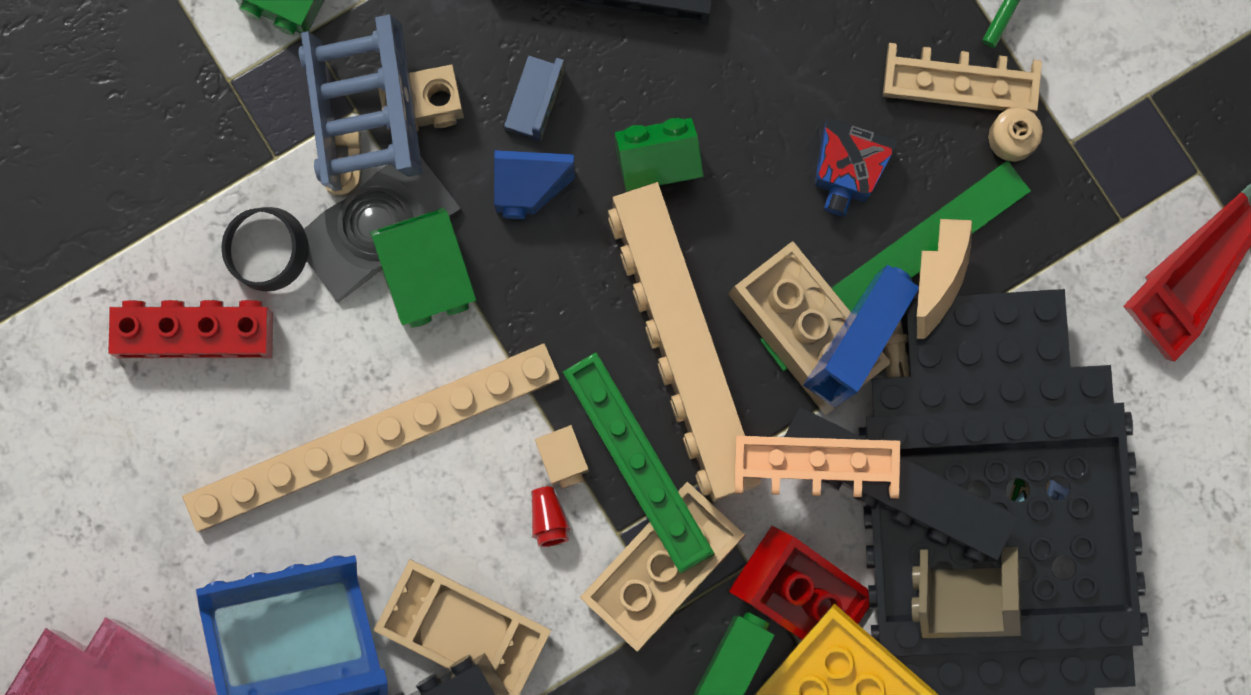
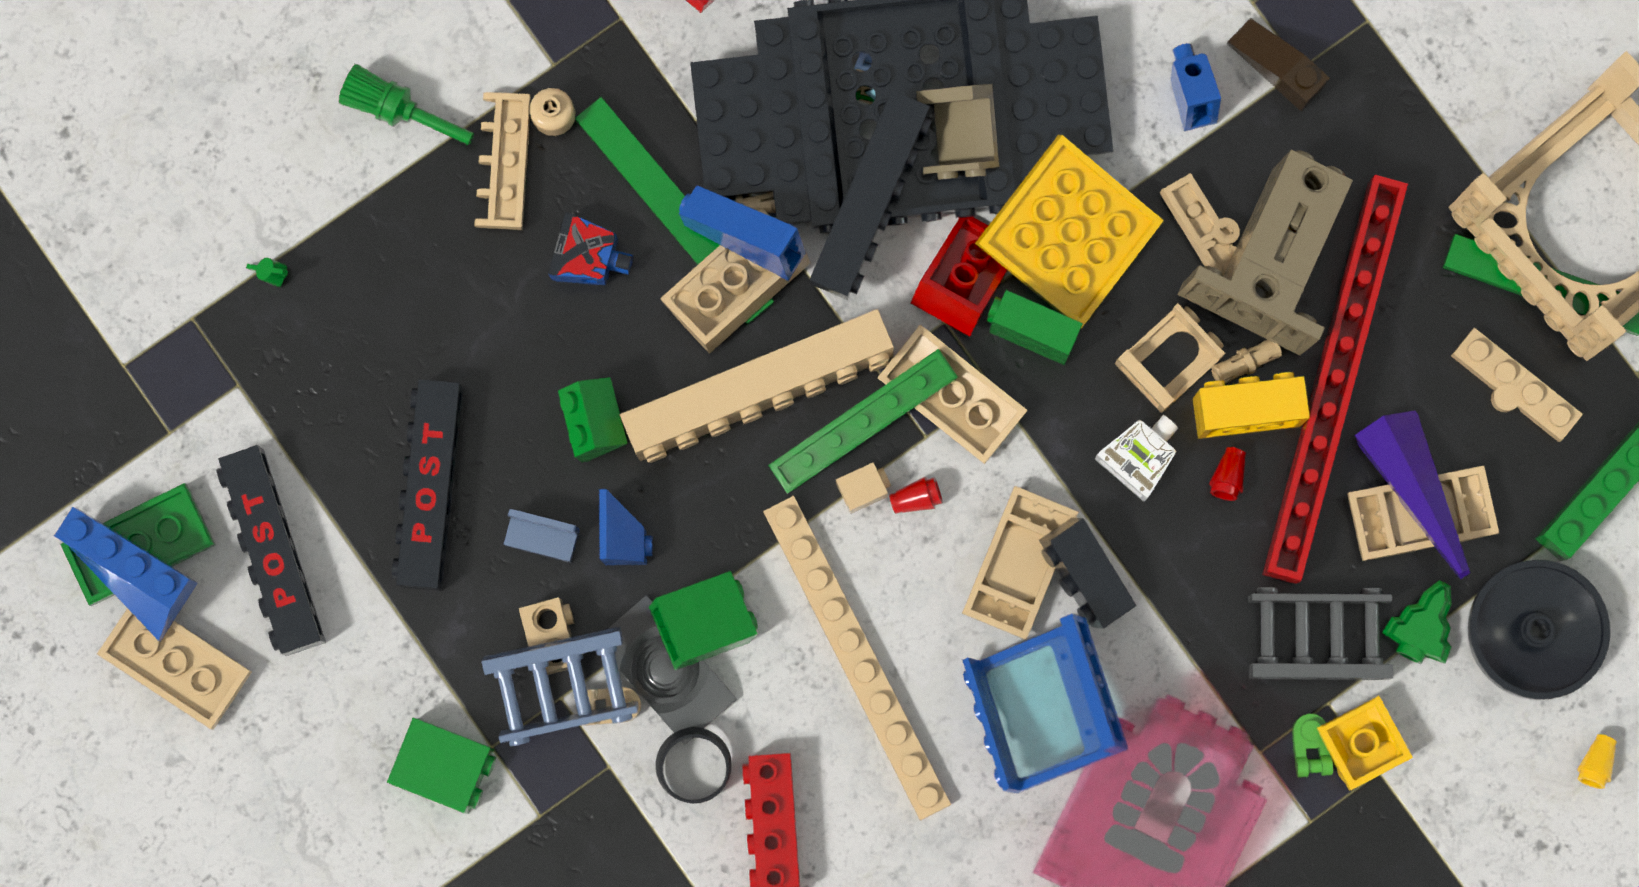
camera: 85 degrees left, 0 degrees up
light nougat hinge [735,436,900,499] -> none
tan slope [917,219,972,339] -> none

